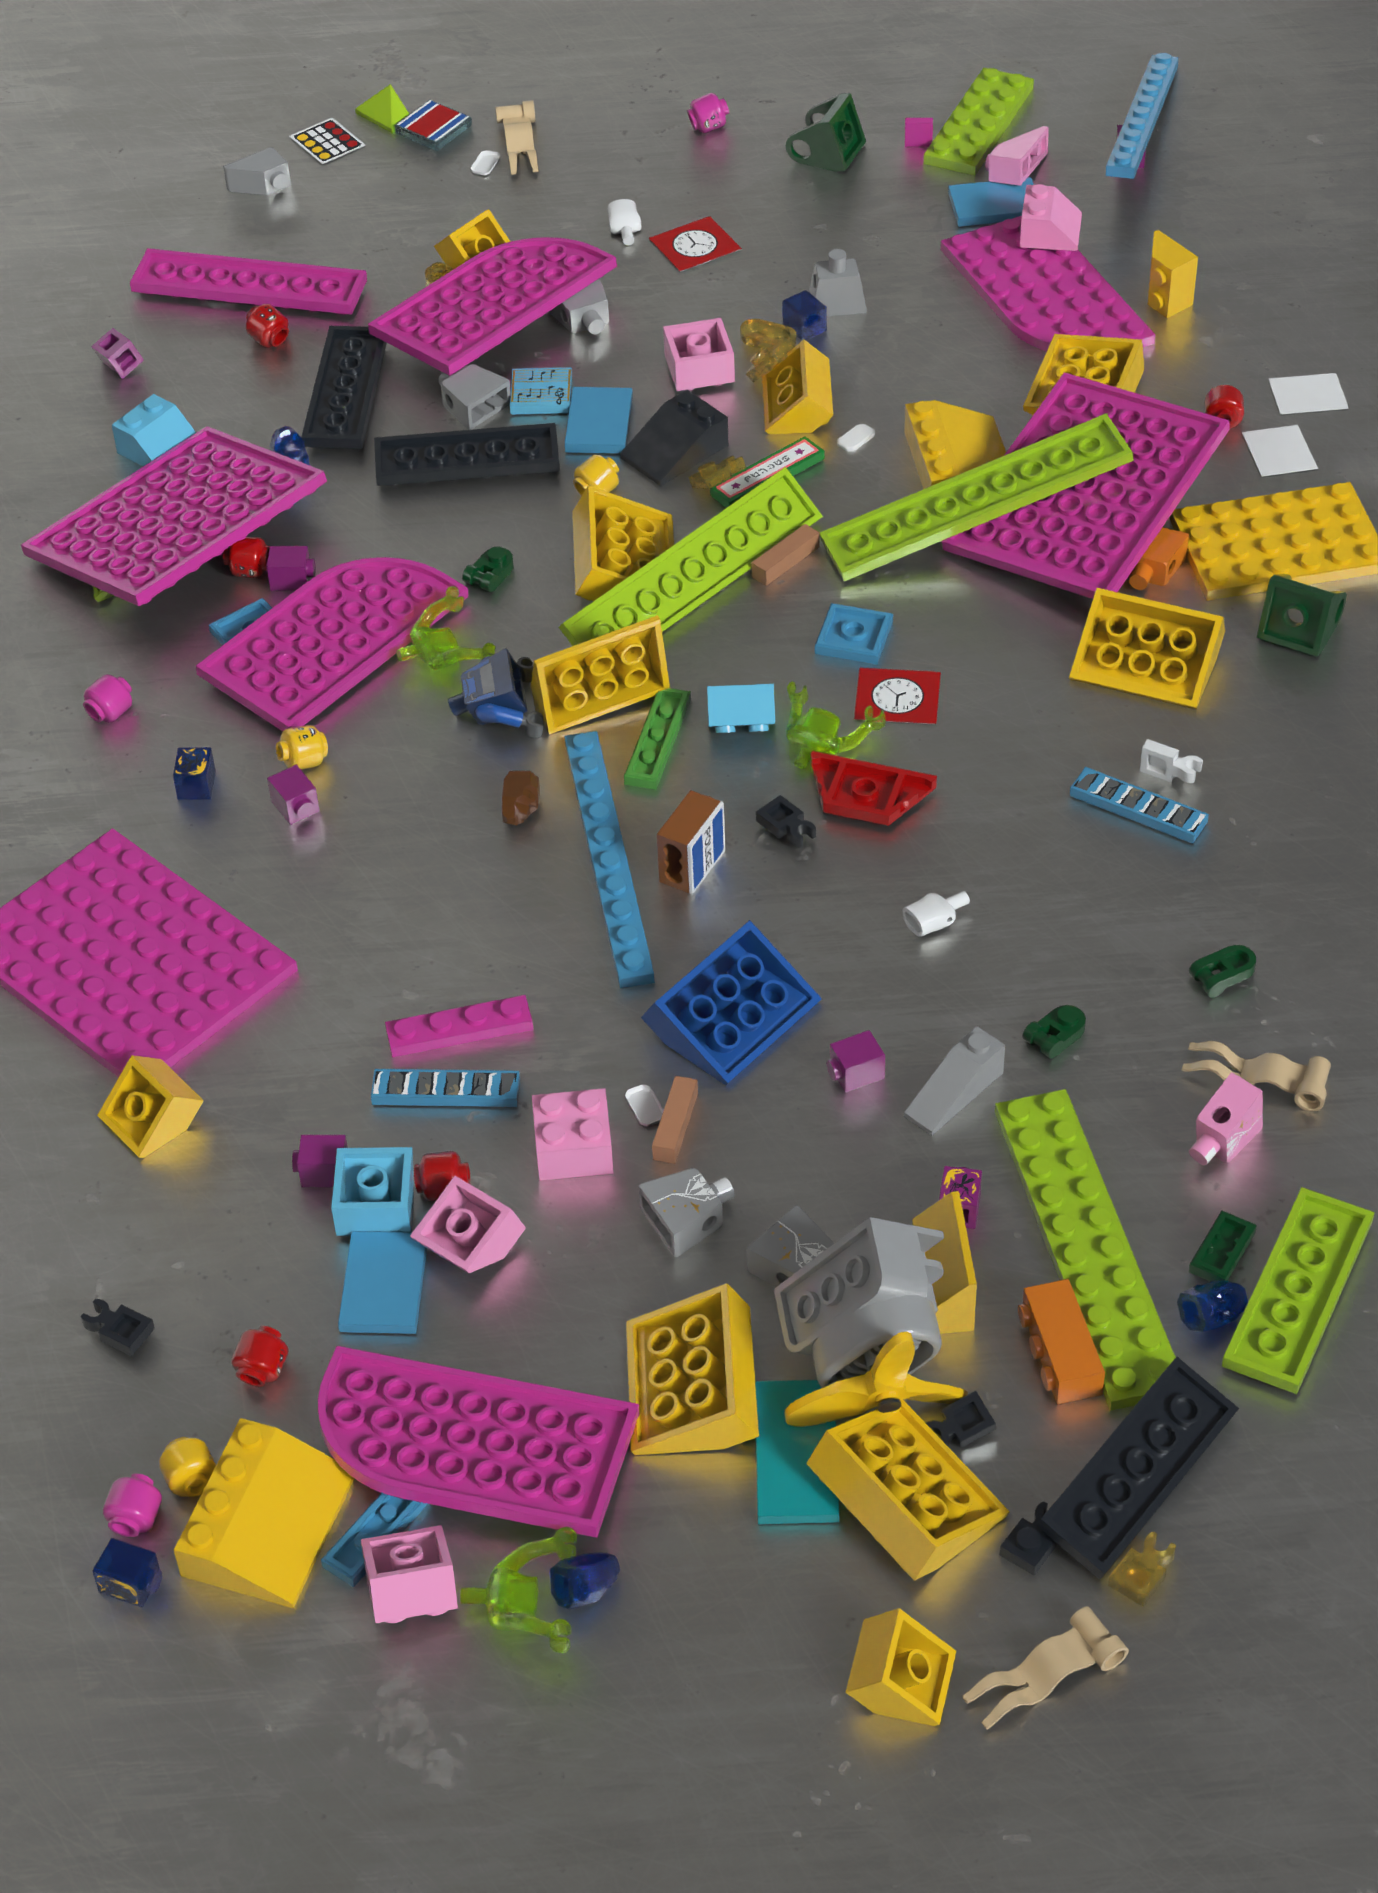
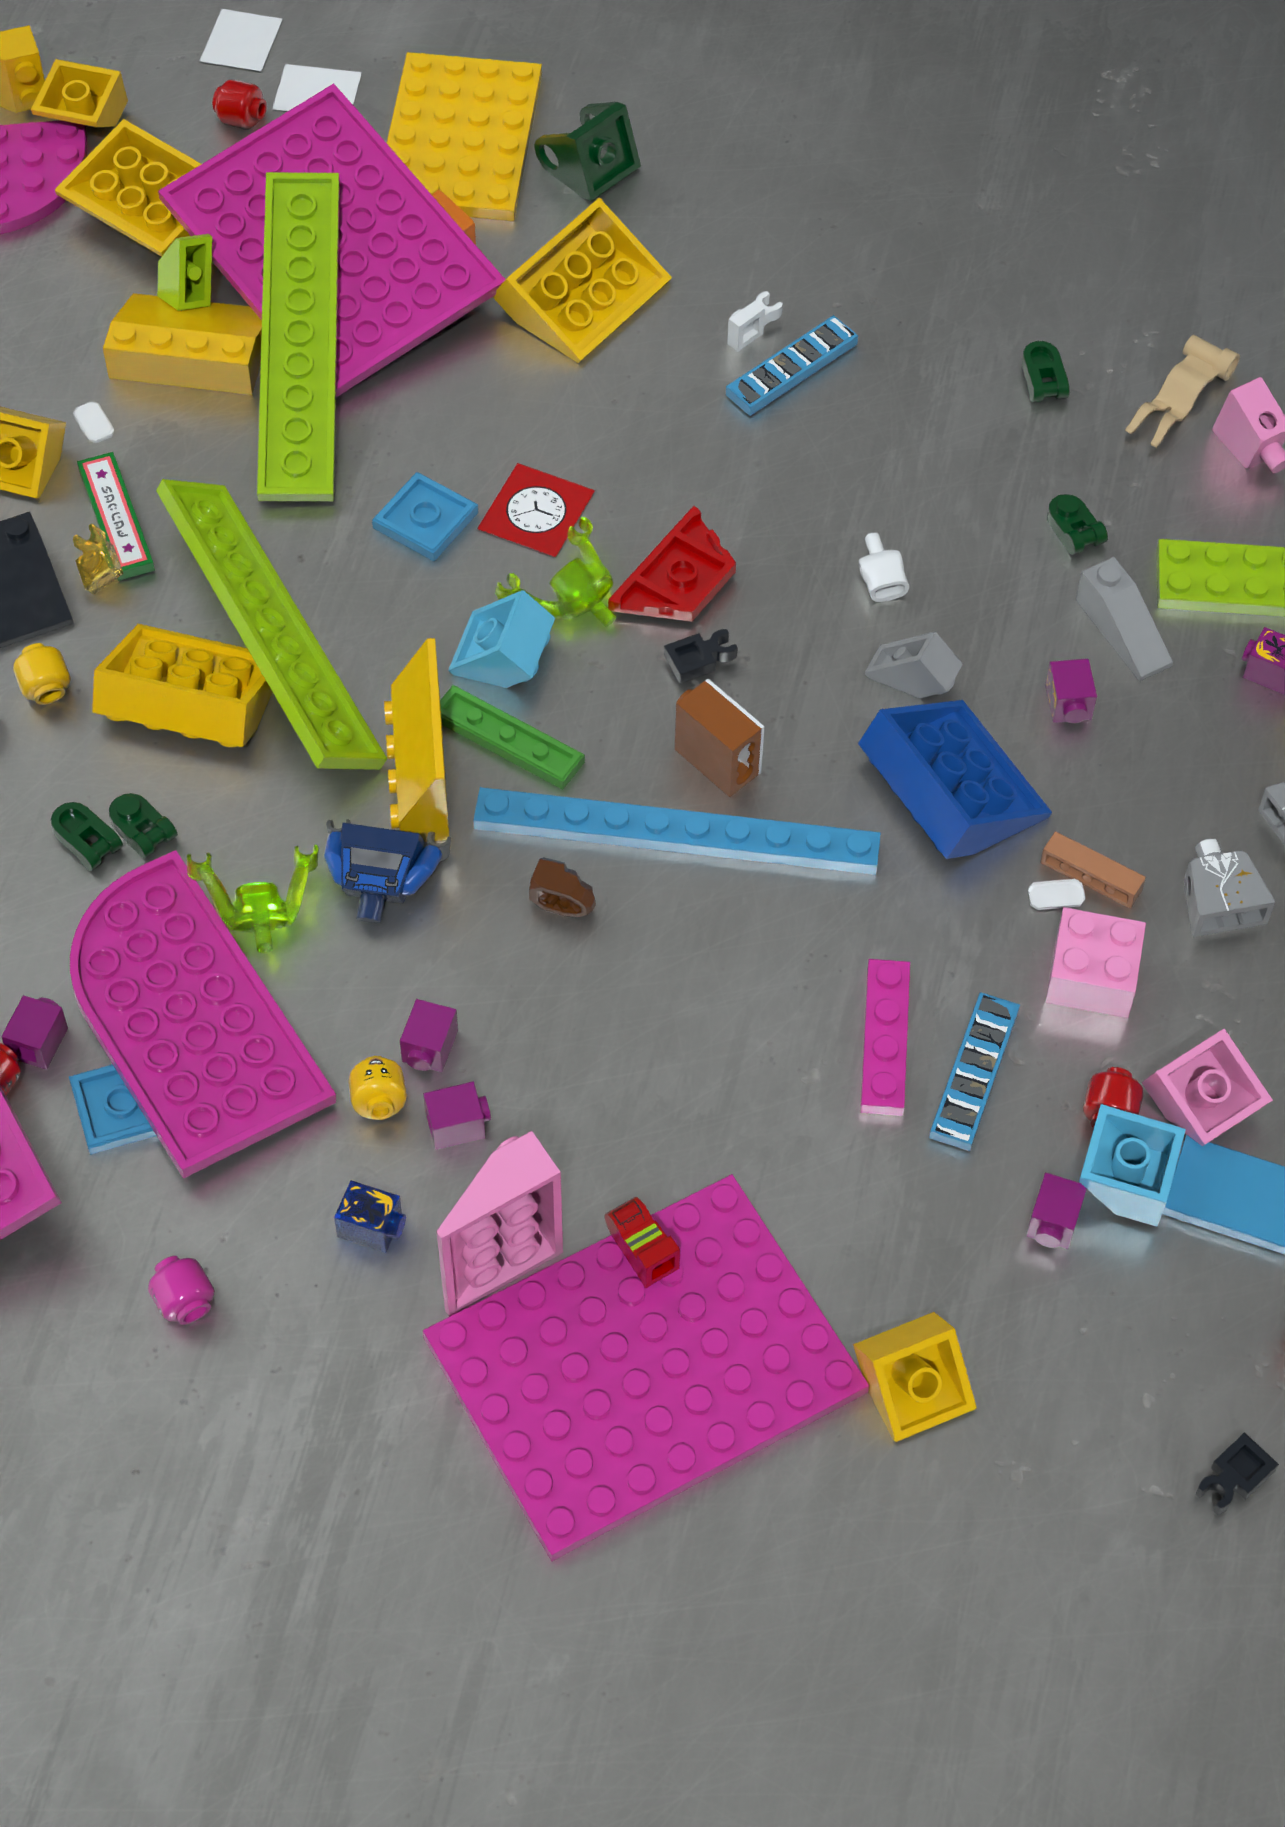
camera: 75 degrees left, 10 degrees up
nougat piece [751,524,820,586] -> none
none -> yellow slope [31,59,128,127]
none -> dark green plate [51,802,123,871]
none -> lime slope [157,234,212,311]
none -> magenta brick [400,999,458,1073]
none -> bright pink slope [436,1131,563,1317]
none -> red leg [604,1197,680,1288]
none -> light grey slope [864,631,963,698]

